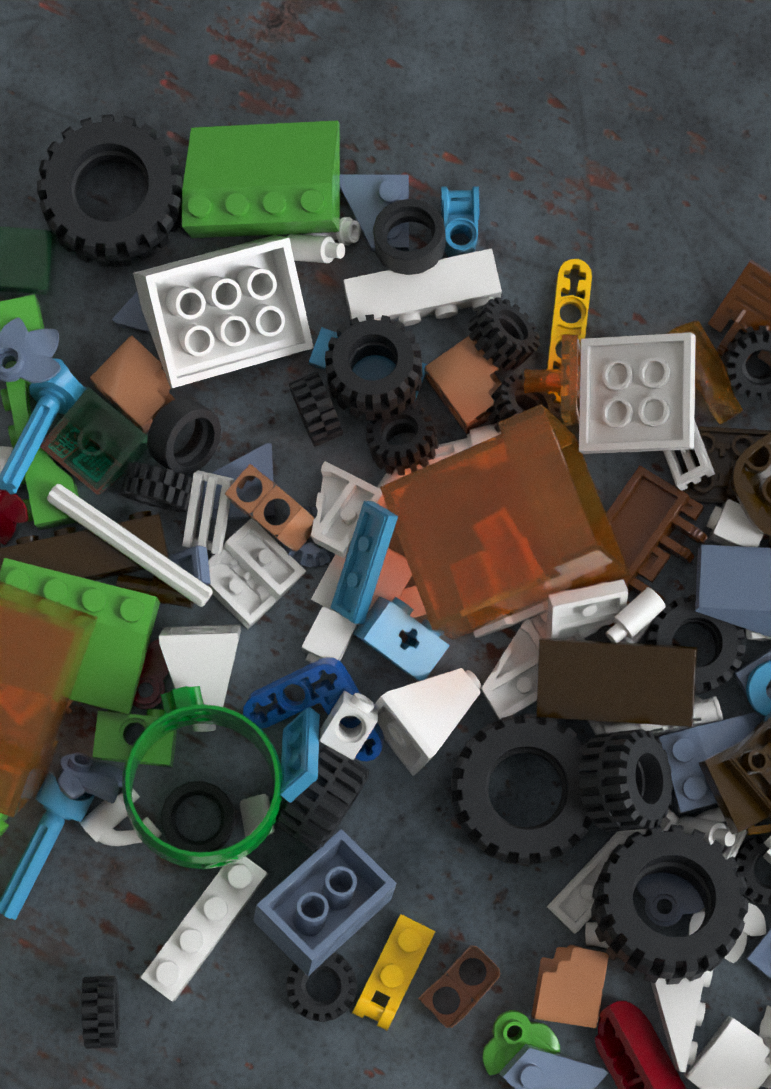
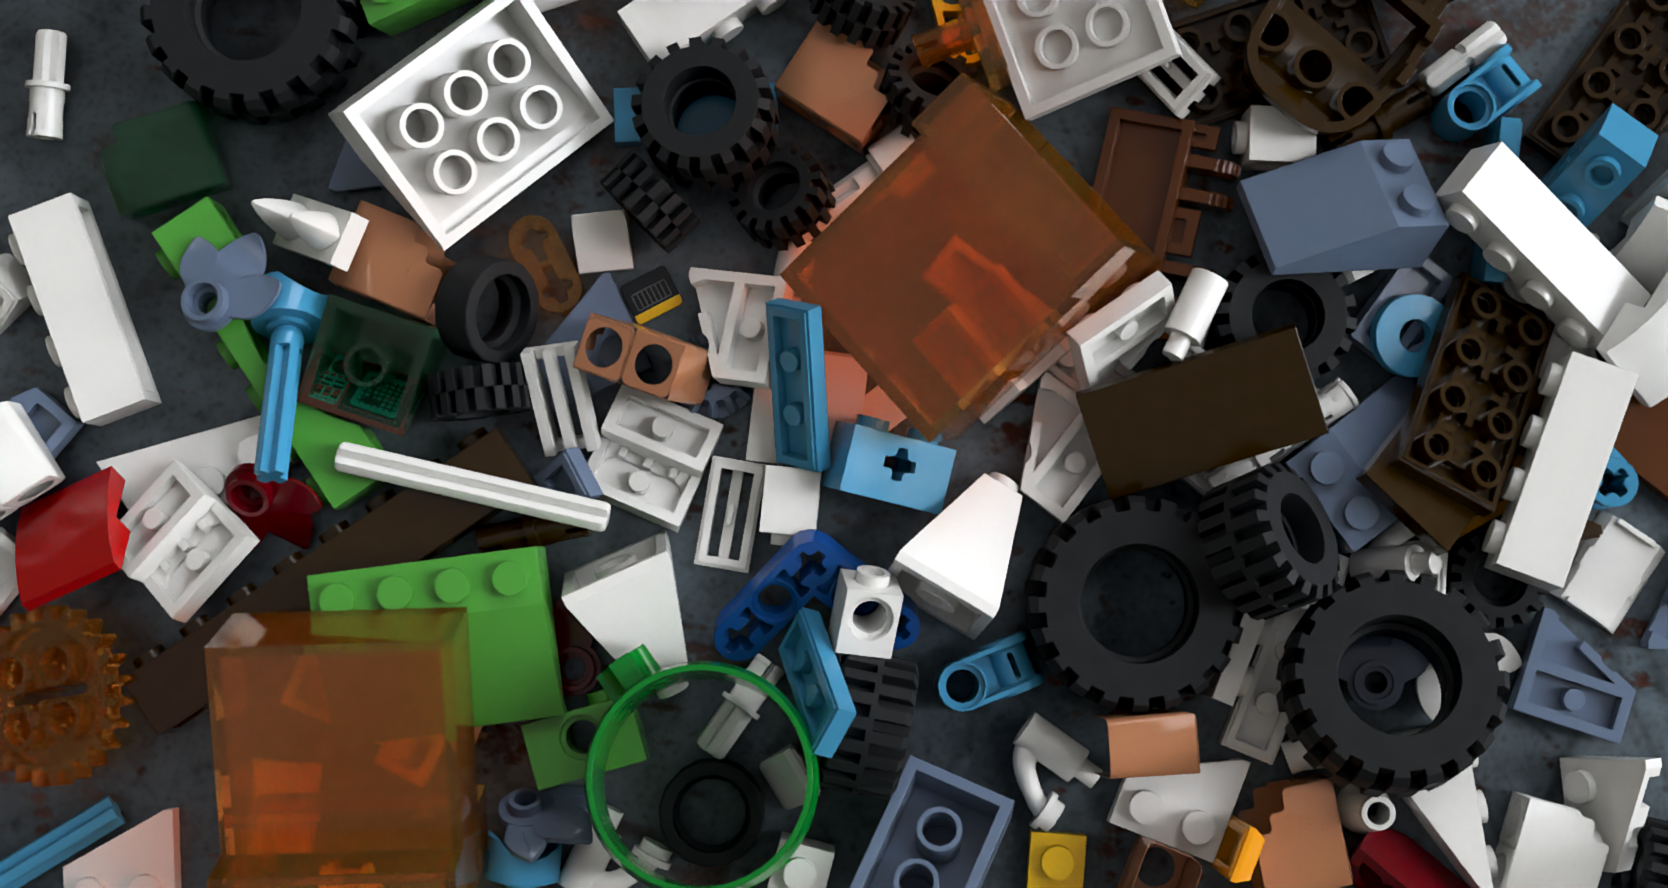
camera: 15 degrees left, 5 degrees up
none -> white tile [251,193,369,272]
none -> clear orange beam [508,215,585,316]
none -> white slope [571,210,634,275]
none -> black sticker [621,266,683,324]
none -> white tile [694,455,766,573]
none -> white axle [697,653,786,760]
none -> dark azure piece [933,630,1045,712]
none -> white plant [1013,712,1103,832]
none -> nougat piece [1095,707,1200,779]
none -> white wing [1107,758,1251,863]
none -> white plate [1201,612,1274,706]
none -> light orange tile [1209,815,1265,883]
none -> white cone [1336,784,1396,835]

